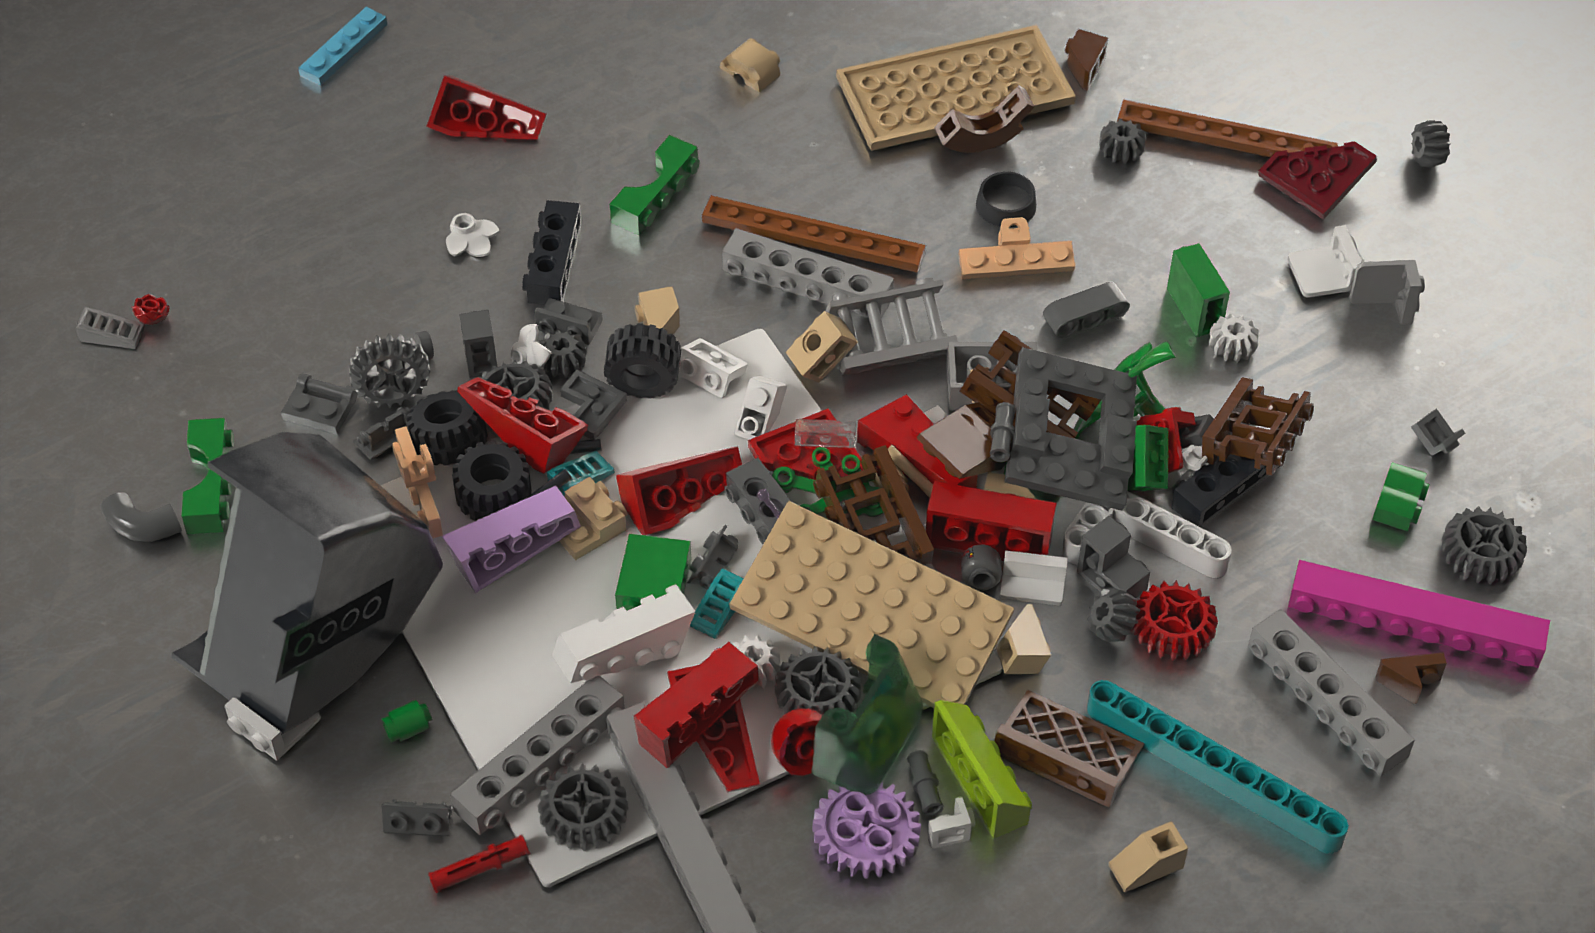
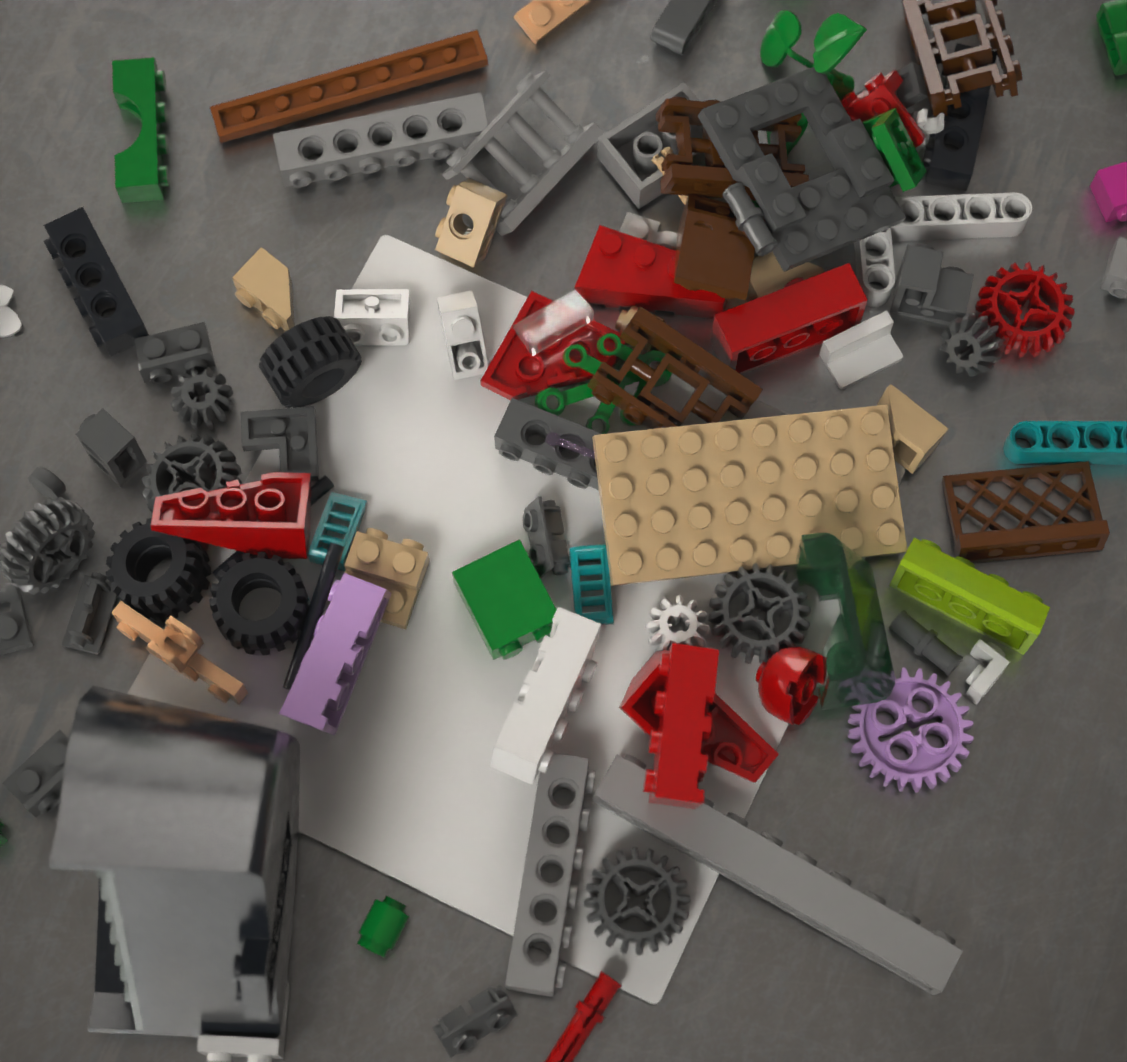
camera: 35 degrees left, 20 degrees up
white plate [511,324,551,369] -> none
red wedge [616,446,742,535] -> none
tan bar [888,445,933,498] -> none
dark grey head [961,544,1002,590] -> none

